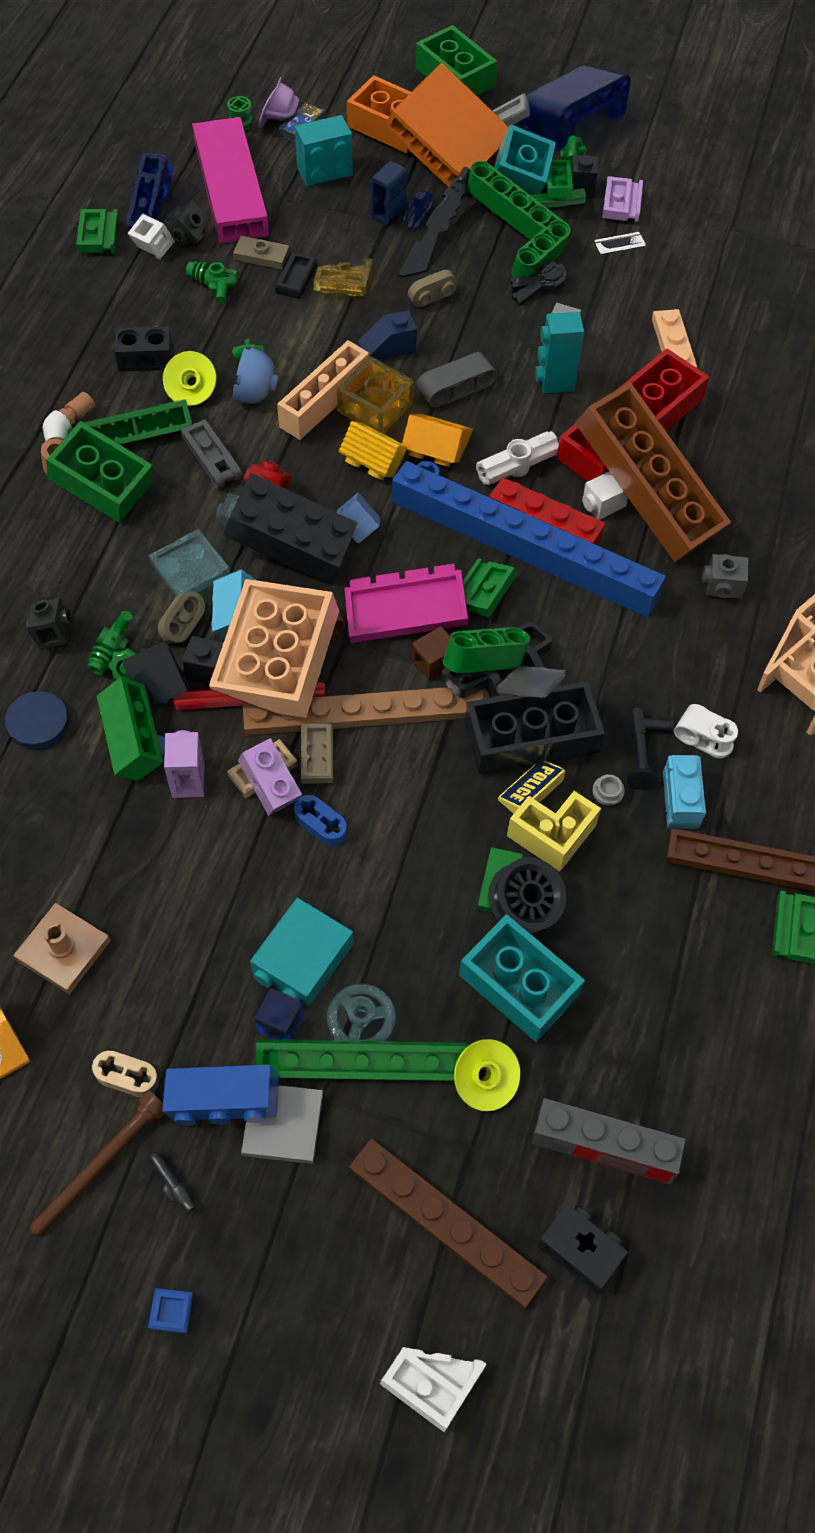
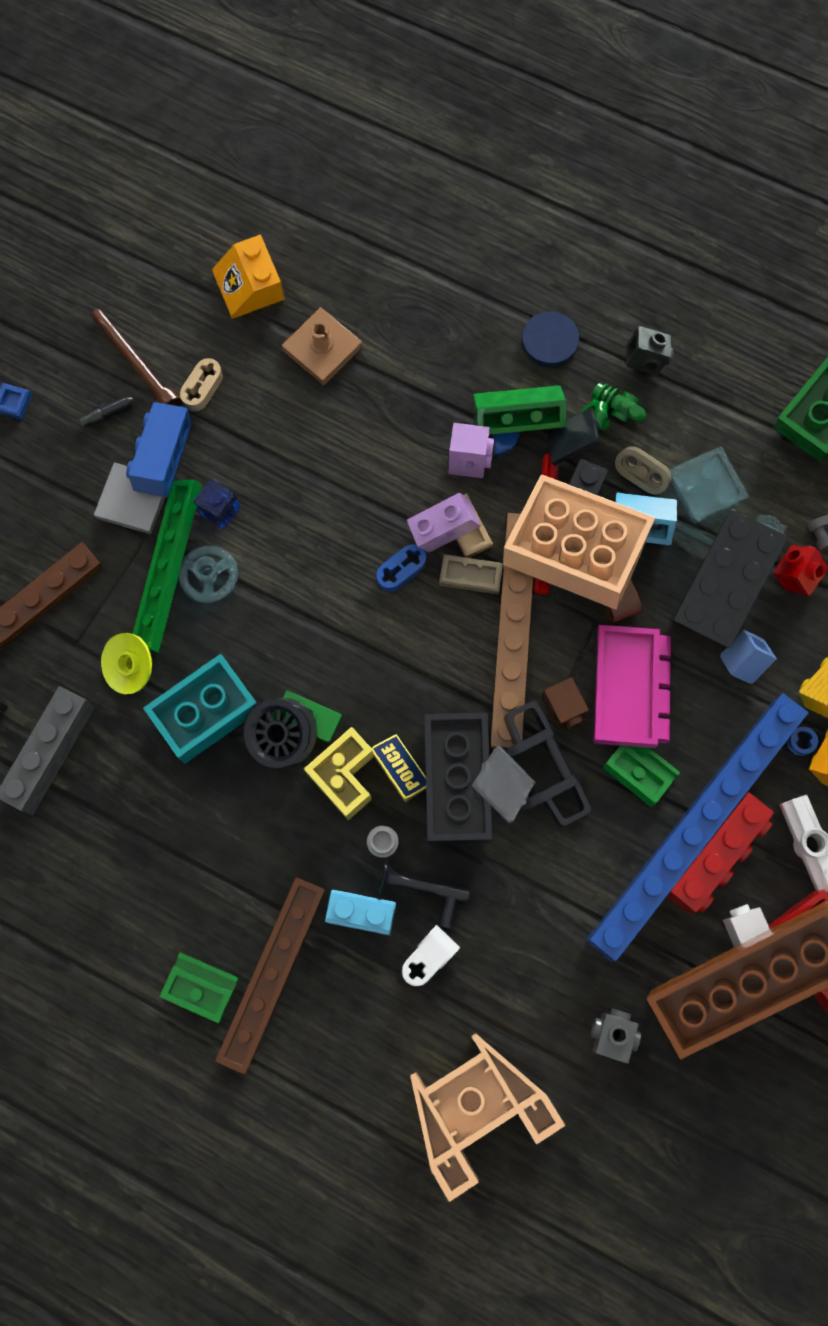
camera: 105 degrees right, 15 degrees up
teal brick [250,898,354,1008] -> none
green beam [443,627,530,673] -> none

